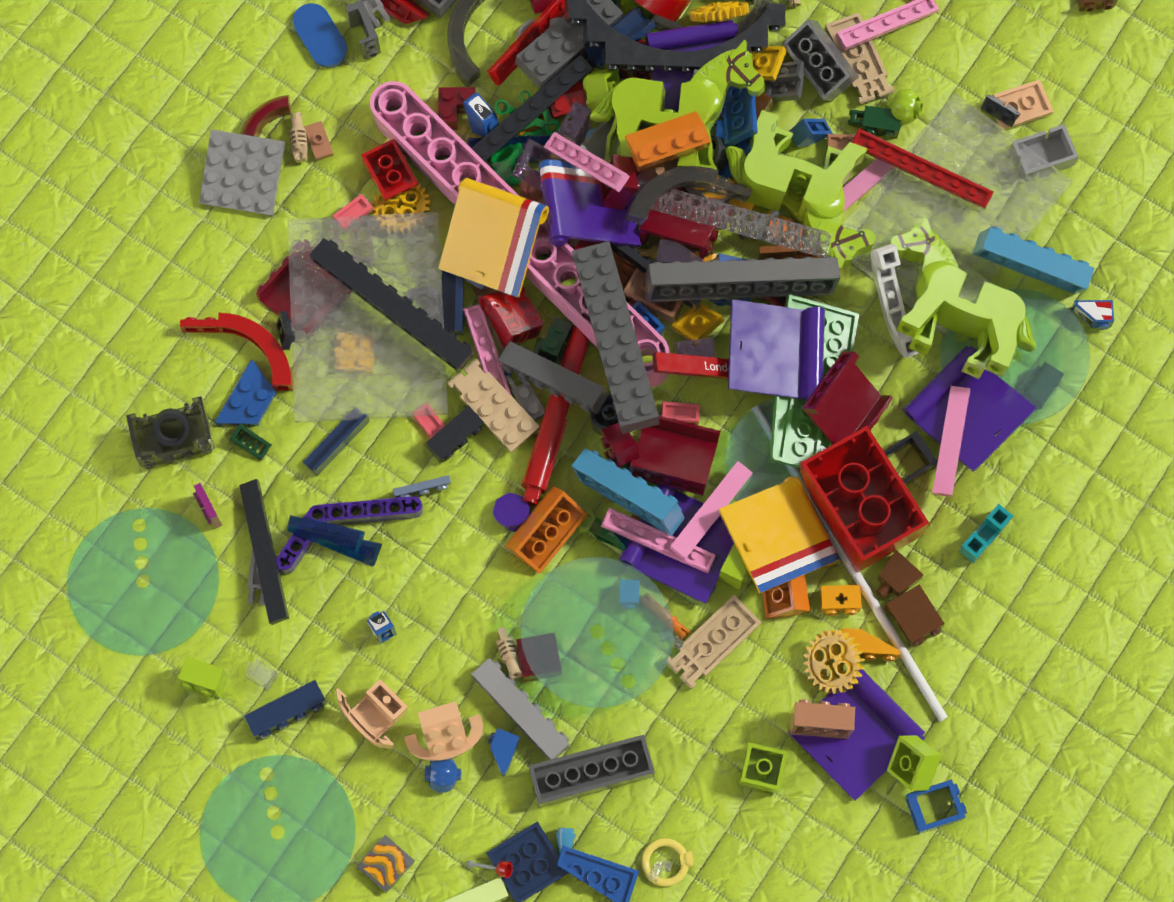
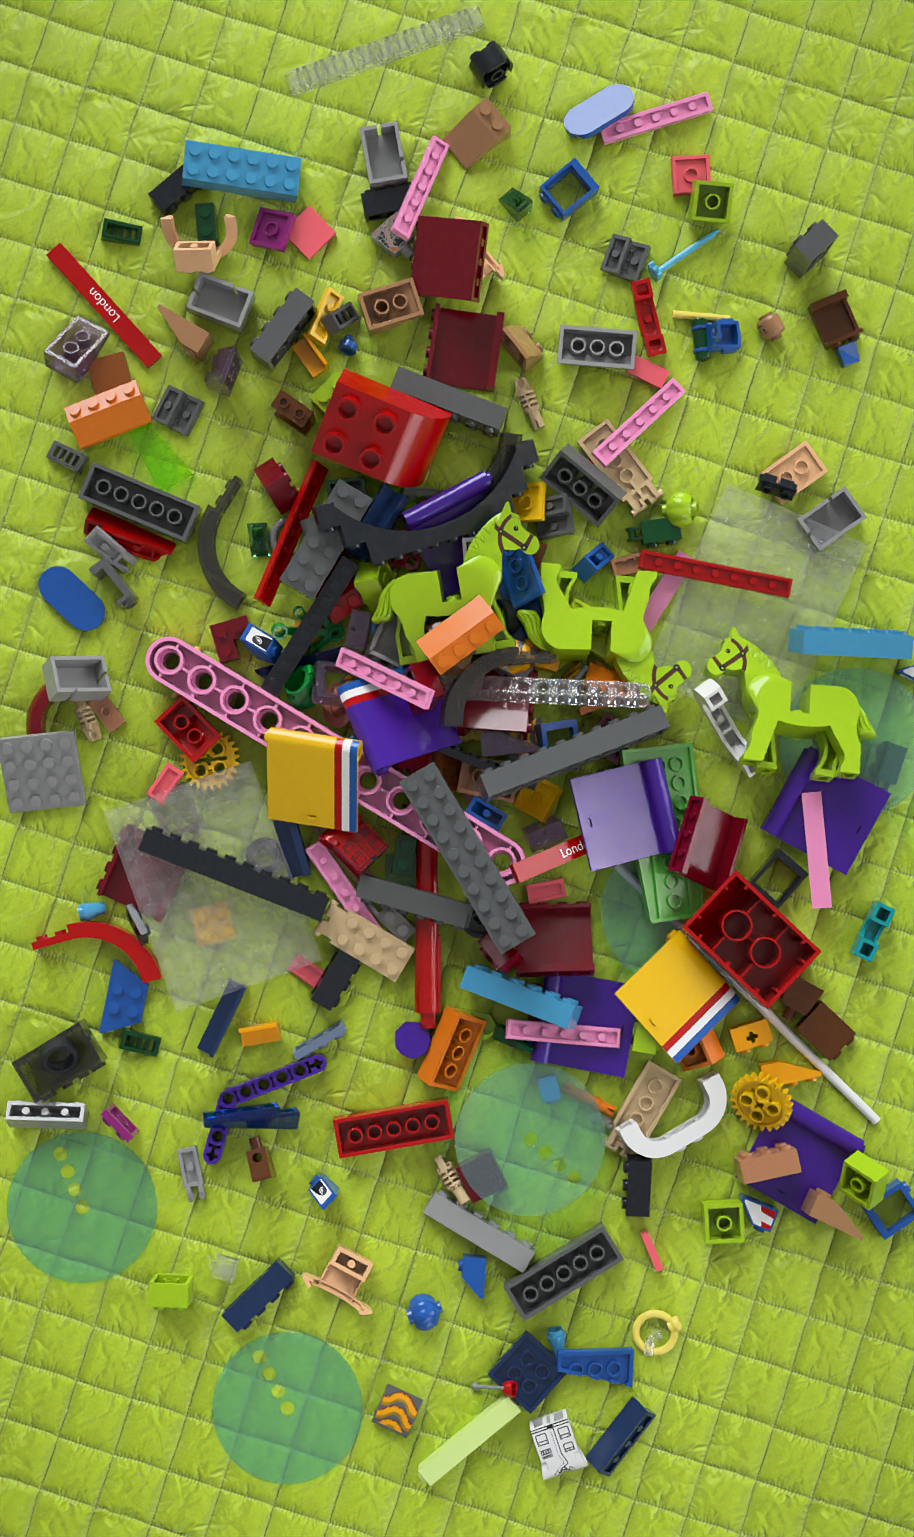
camera: 20 degrees left, 15 degrees up
black tile [239,479,290,625] -> none
light nougat piece [404,701,483,761] -> none
bright pink tile [669,461,753,560] -> none
yellow gear [689,1,749,22] -> none
none -> light grey brick [5,1100,89,1129]
none -> light grey piece [42,656,112,702]
none -> dark azure cone [77,901,107,921]
none -> light orange panel [238,1021,281,1047]
none -> reddish brown torso [246,1136,277,1182]
none -> clear green slope [247,523,271,557]
none -> red brick [333,1097,454,1159]
none -> white arch [615,1071,727,1158]
none -> black brick [621,1154,652,1217]
none -> coral tile [640,1229,663,1272]
none -> slope [739,1192,779,1233]
none -> medium nougat slope [801,1187,864,1240]
none -> blue slope [835,341,860,368]

